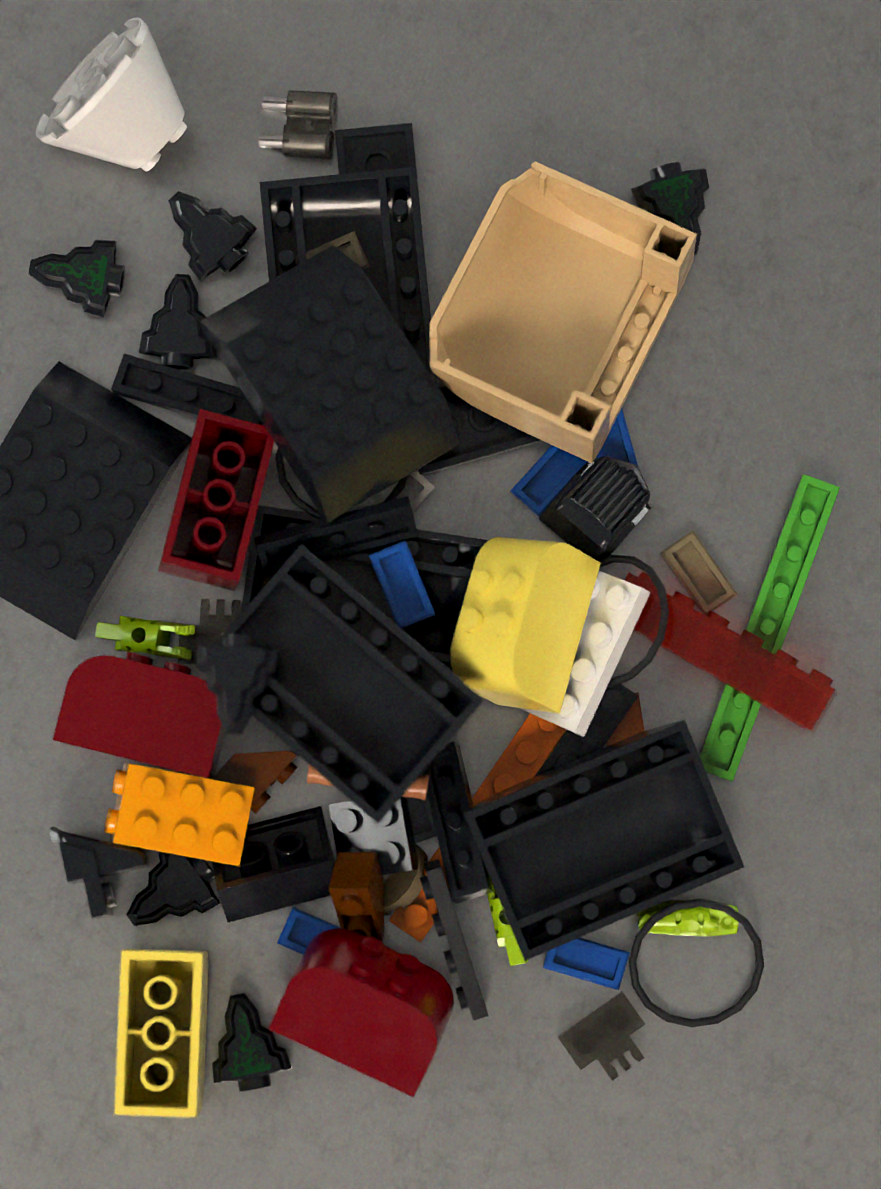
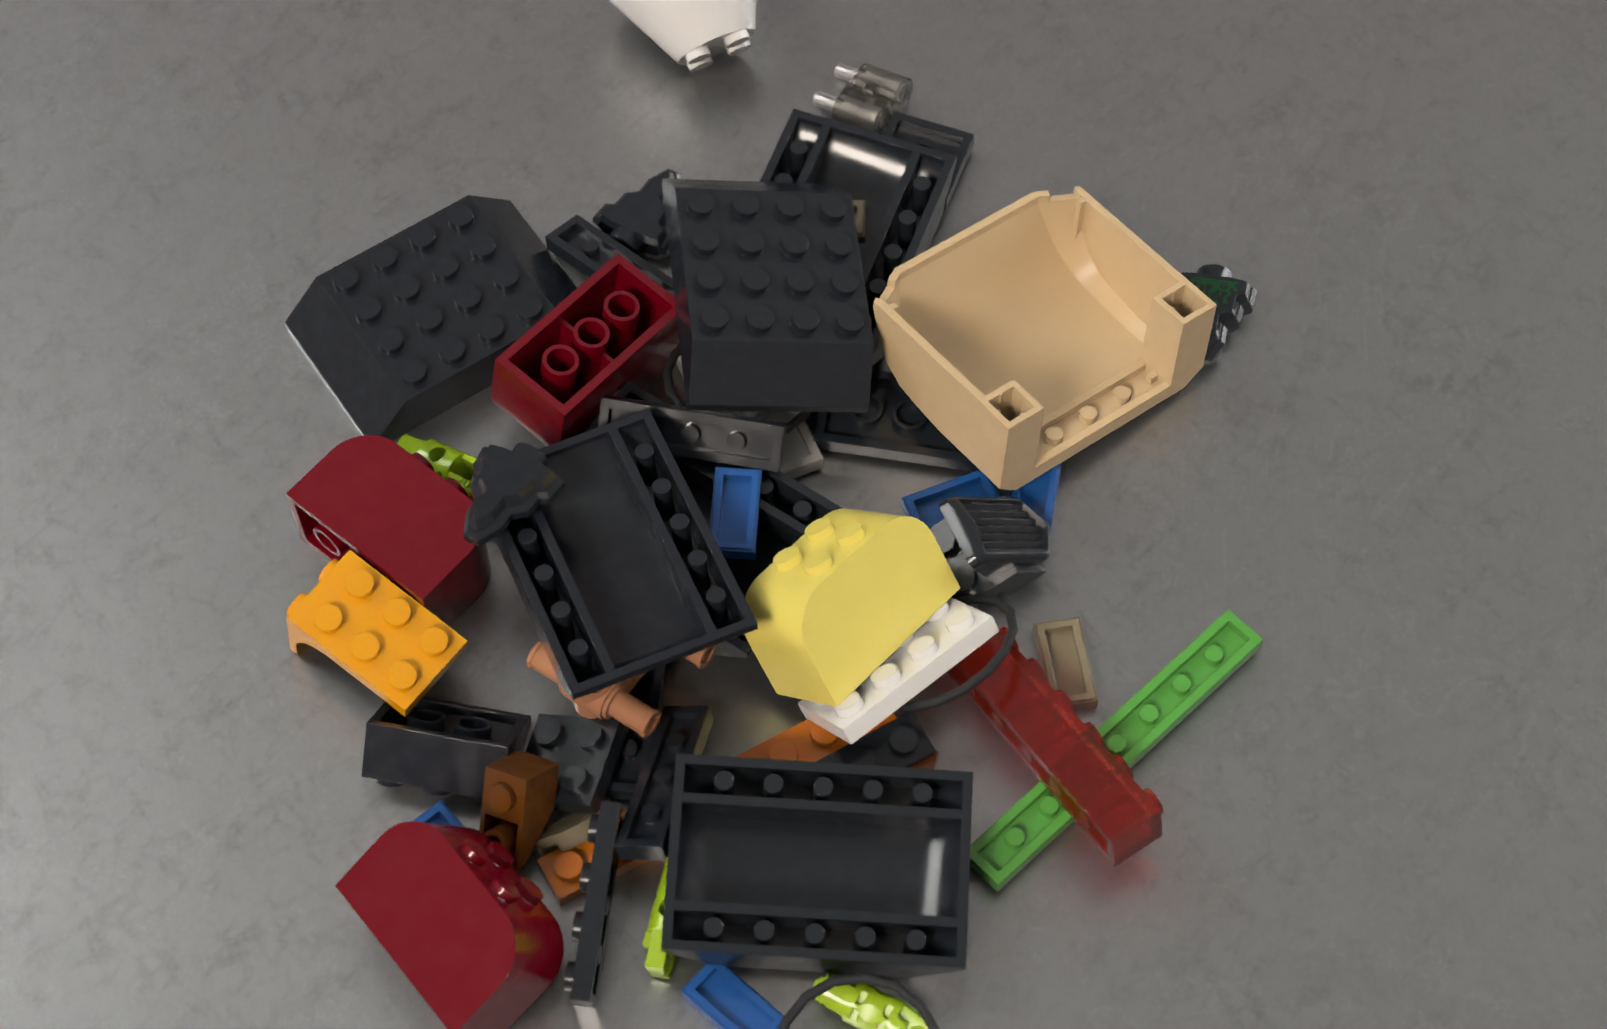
camera: 25 degrees right, 25 degrees down
black rock [28,240,125,318] -> none
black piece [49,826,150,919] -> none
light yellow brick [114,949,209,1117] -> none
black rock [126,852,220,926] -> none
black rock [168,191,257,281] -> none
reddish brown slope [212,750,298,814] -> none
black rock [212,993,292,1092] -> none

